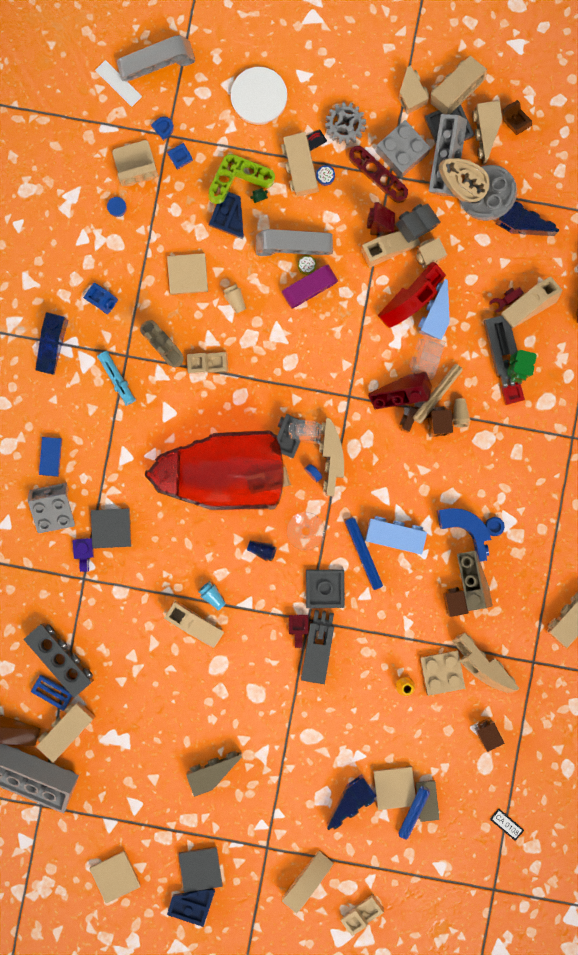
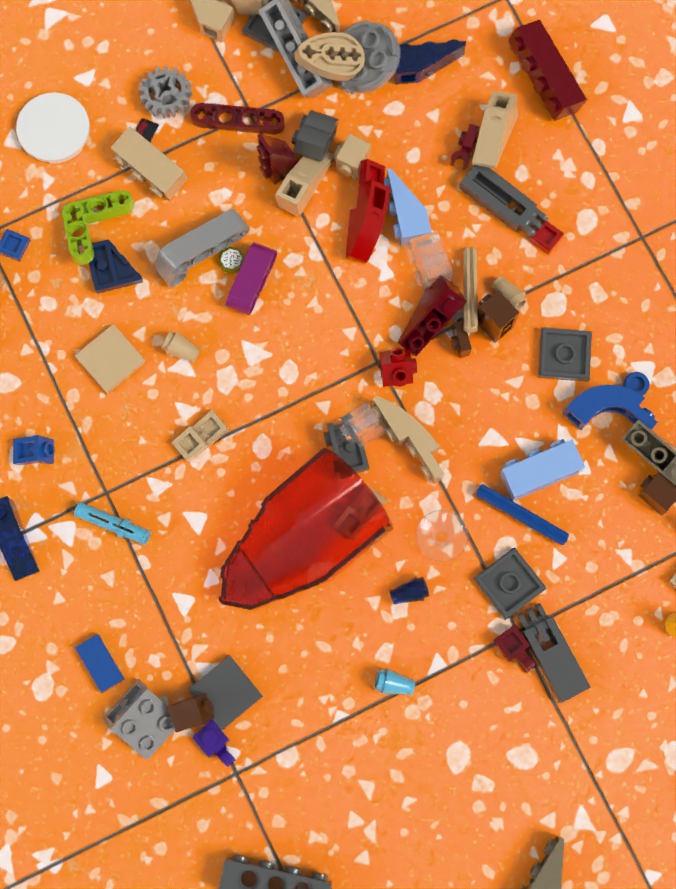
camera: 35 degrees left, 10 degrees down
dark tan connector [140,320,184,368] -> none
tan slope [164,601,224,648] -> none
dark green plate [250,188,268,203] -> none
blue tile [304,464,322,482] -> none
tile [316,165,335,186] -> none
light grey brick [375,120,431,179] -> none
green brick [507,350,537,383] -> none
none -> reddish brown brick [167,693,214,733]
none -> red brick [379,348,417,387]
none -> dark grey tile [538,327,592,382]

